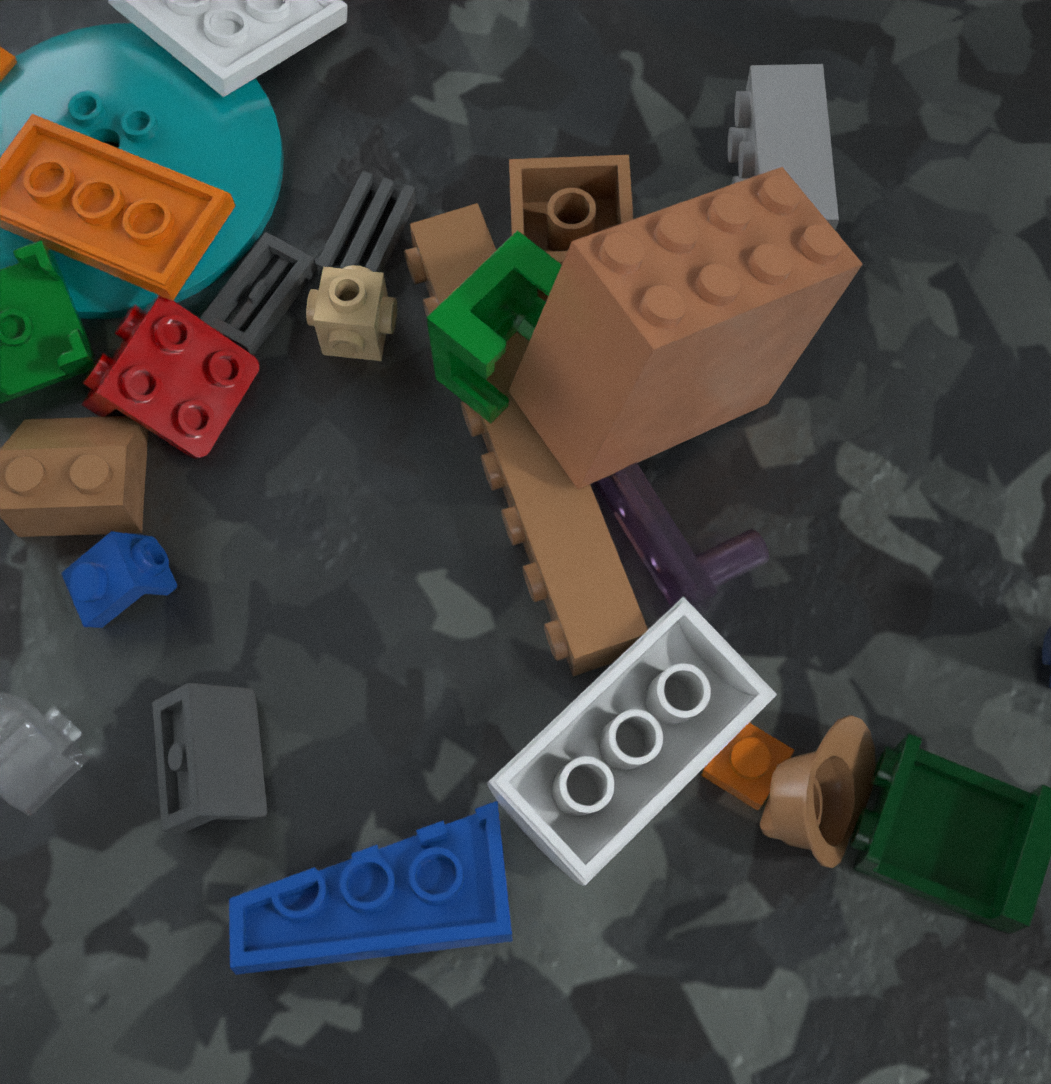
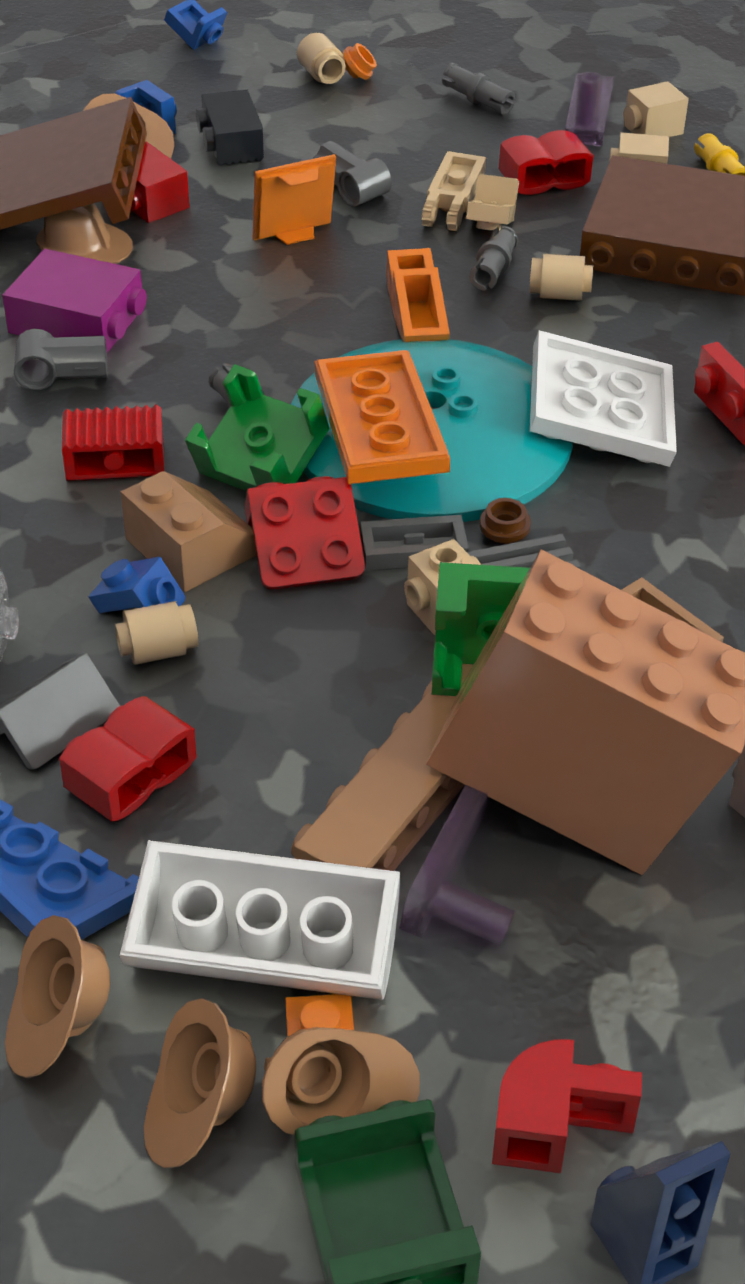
camera: 50 degrees right, 25 degrees down
none -> medium nougat piece [5,915,110,1078]
none -> red brick [59,696,197,822]
none -> tan brick [115,601,199,665]
none -> medium nougat piece [144,998,256,1169]
none -> reddish brown plate [480,498,531,544]
none -> red brick [492,1039,642,1173]

